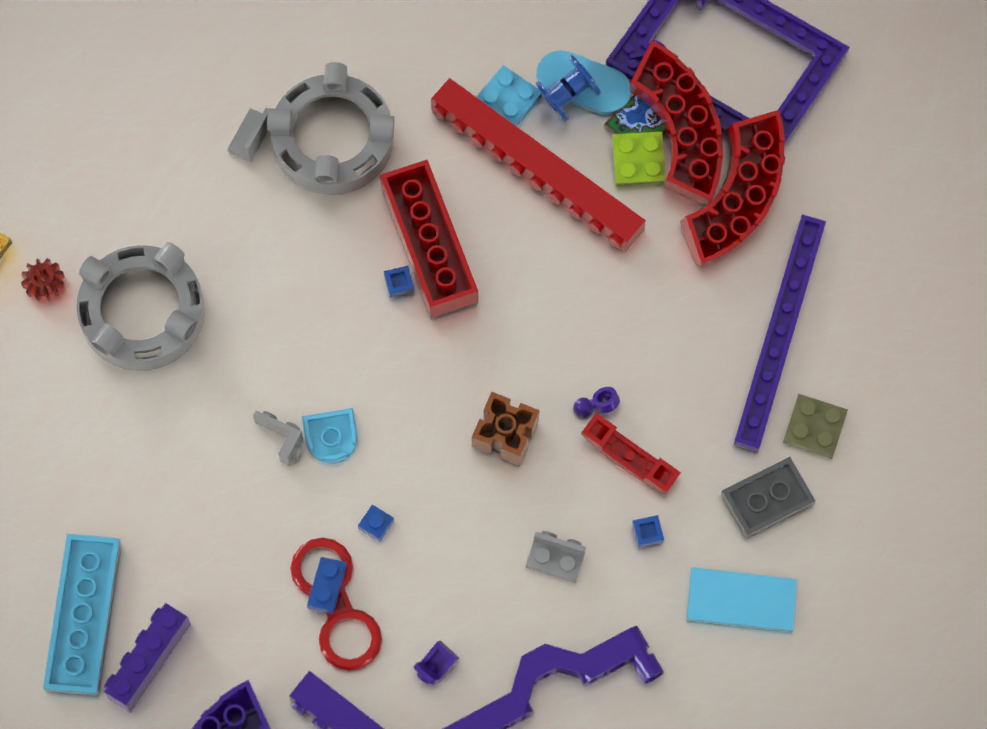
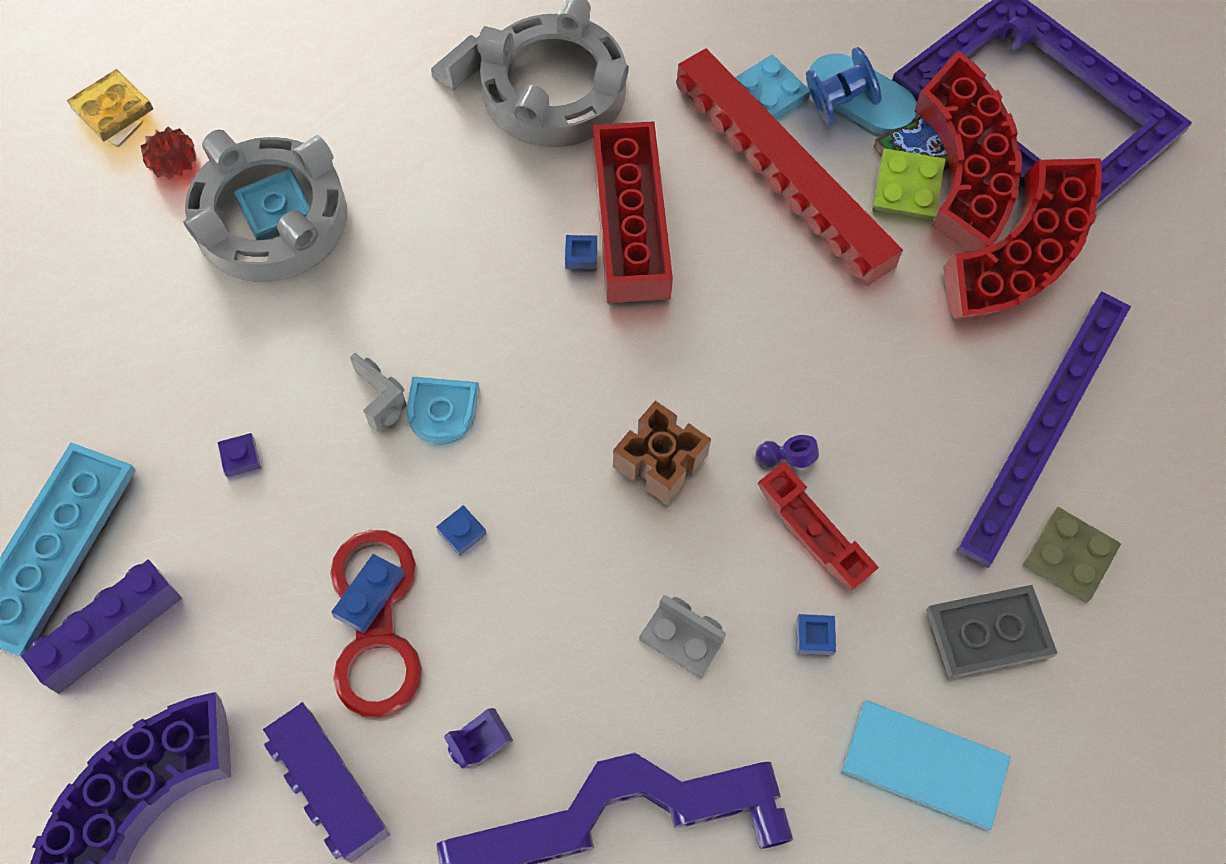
camera: 15 degrees right, 5 degrees down
none -> dark purple plate [217,433,261,477]
none -> medium azure tile [234,168,311,240]

